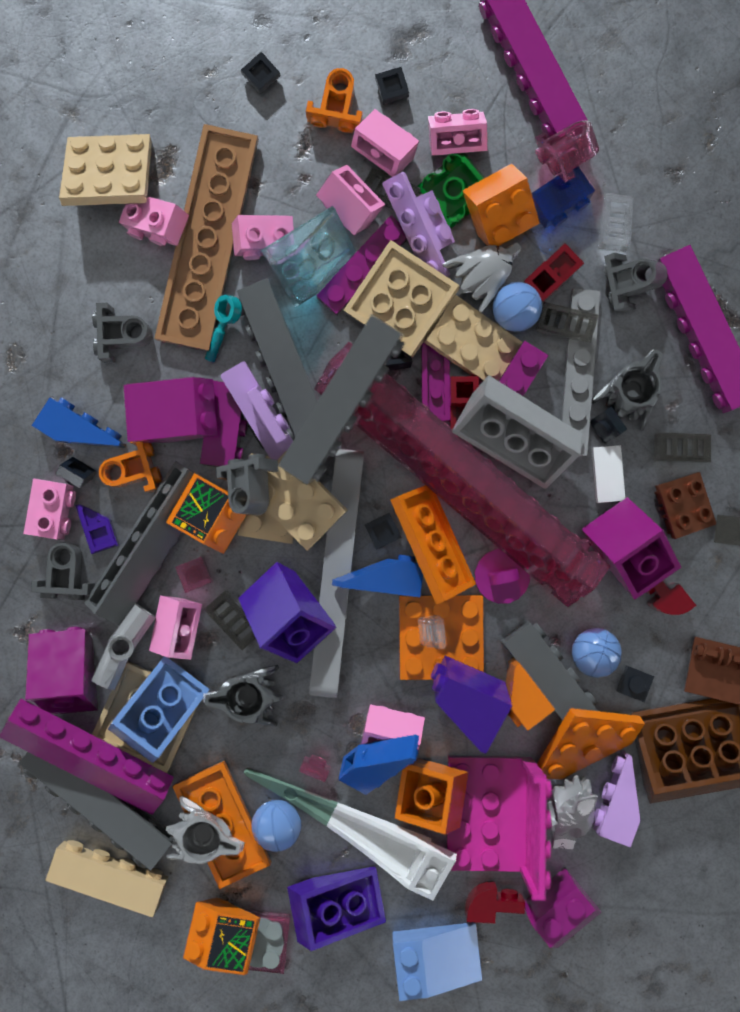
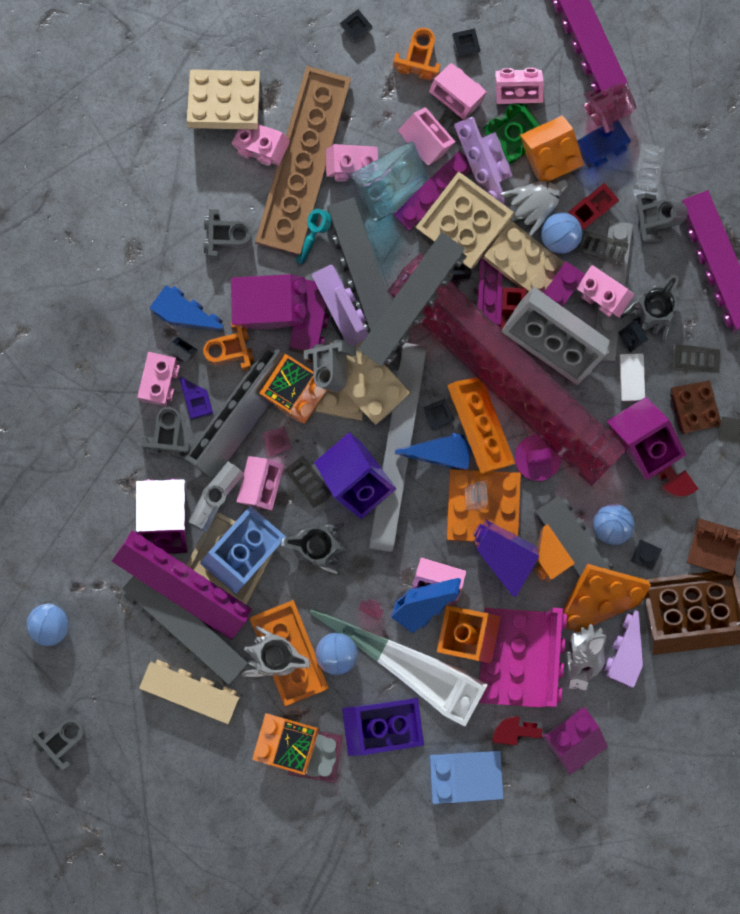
camera: 10 degrees left, 5 degrees down
none -> bright pink brick [576,265,635,318]

